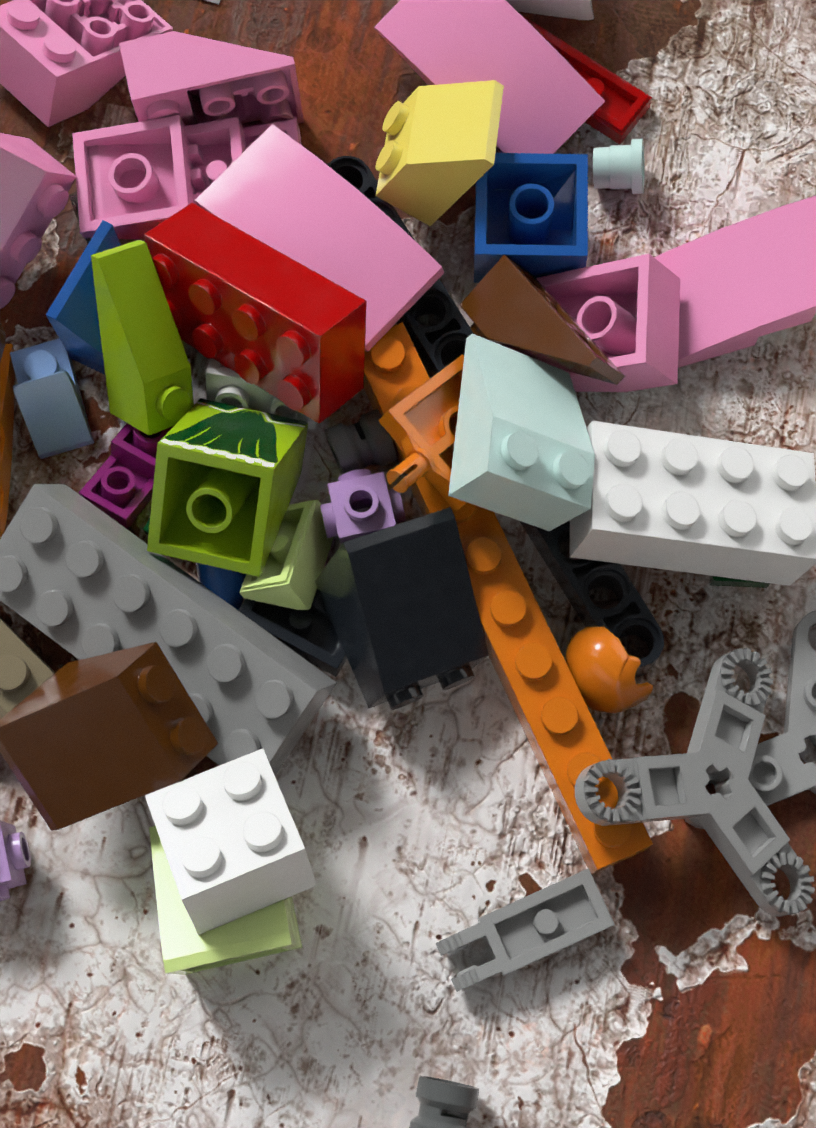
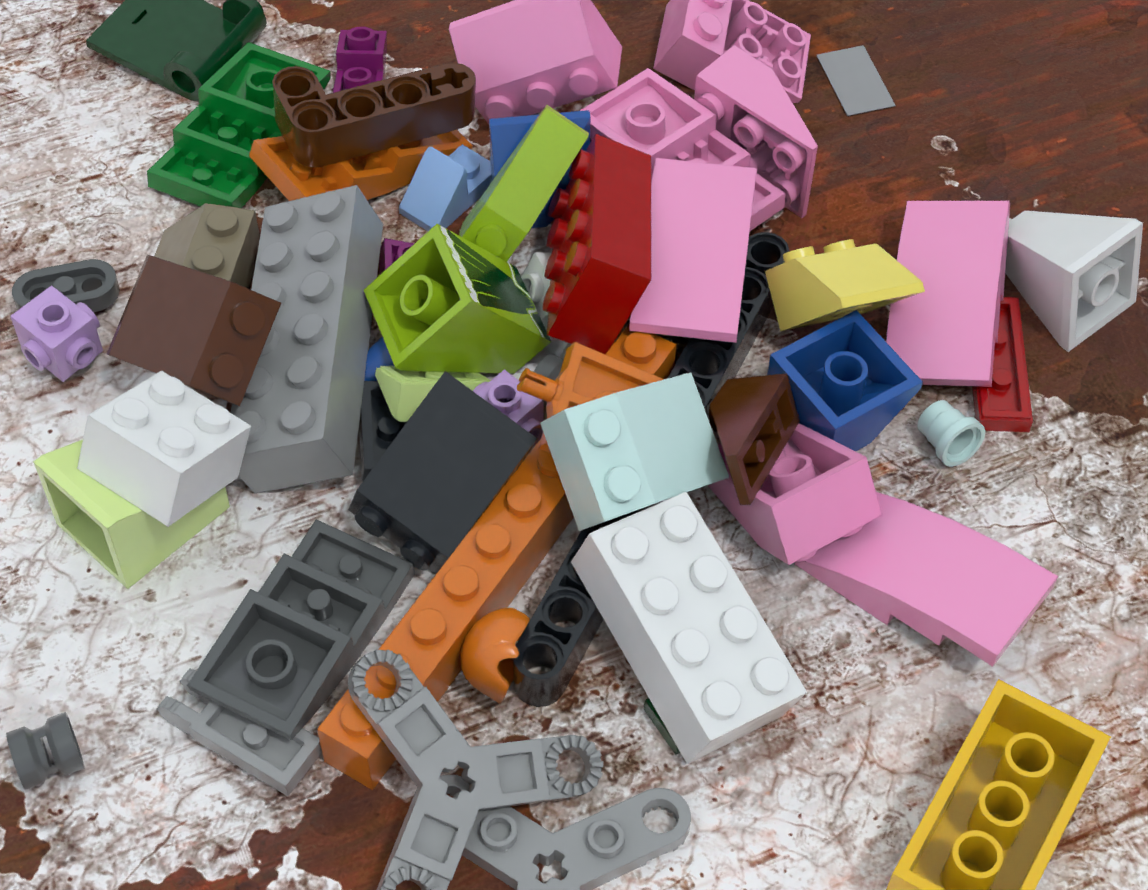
camera: 50 degrees right, 20 degrees down
none -> dark grey slope [187,519,415,740]

